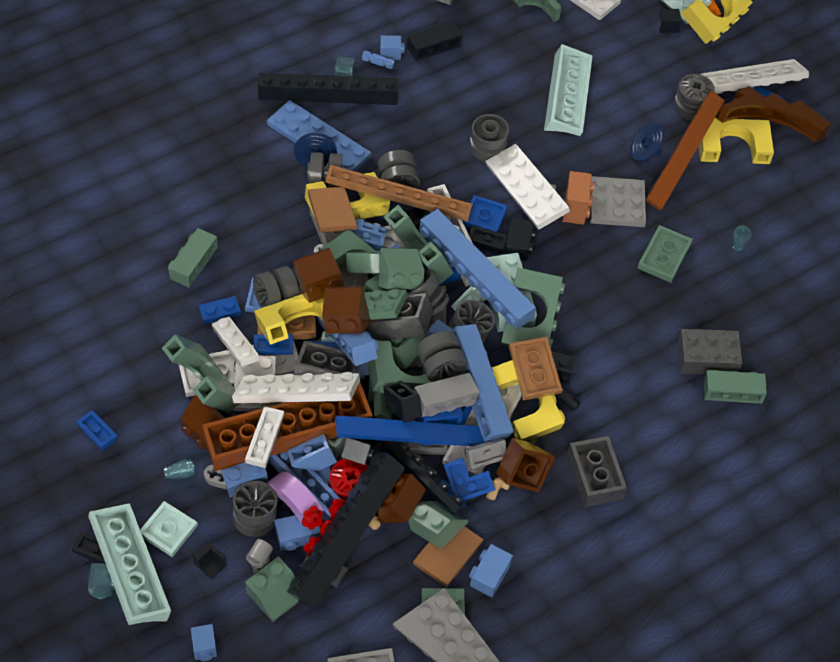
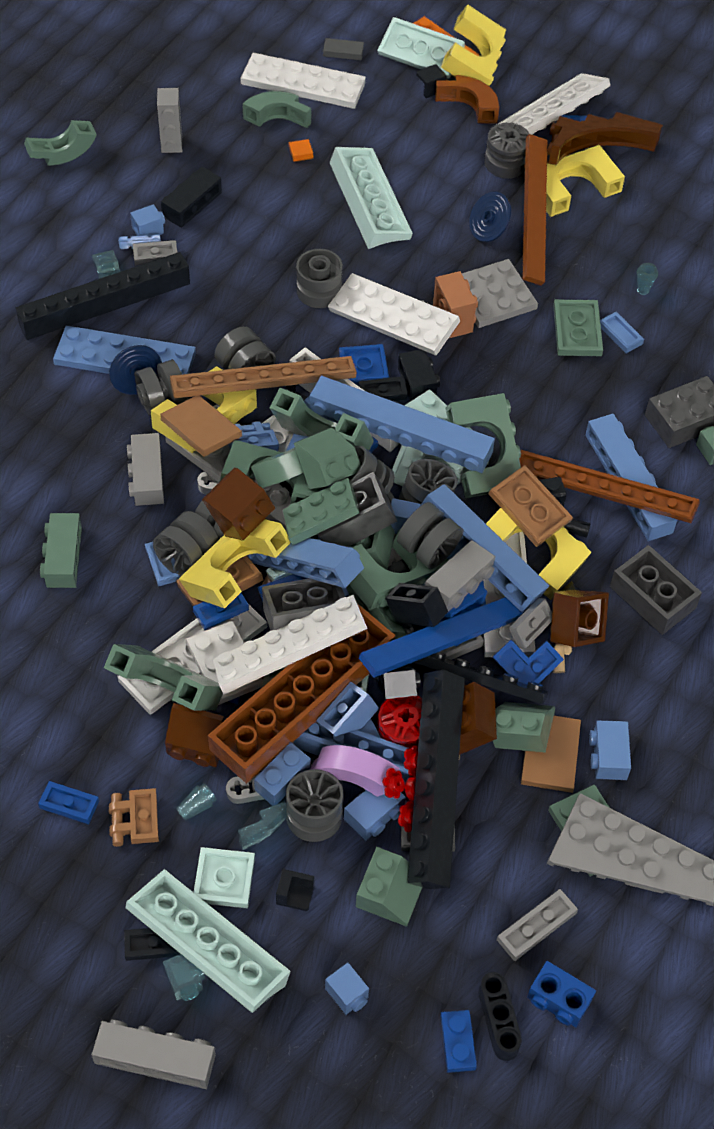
camera: 25 degrees left, 0 degrees up
blue plate [199,296,241,324] -> none
white plate [212,317,260,367] -> none
white plate [245,406,284,468] -> none
light grey piece [246,539,273,574] -> none
reddish brown slope [322,286,371,334] -> none
none -> light grey brick [92,1020,216,1089]
none -> medium nougat plate [109,788,159,846]
none -> light grey brick [127,433,164,506]
none -> light grey plate [133,240,177,266]
none -> clear light blue slope [238,802,286,850]
none -> orange tile [289,139,313,162]
none -> dark orange arch [435,75,499,123]
none -> dark orange tile [519,450,700,523]
none -> medium blue brick [585,414,678,541]
none -> medium blue tile [600,312,644,353]

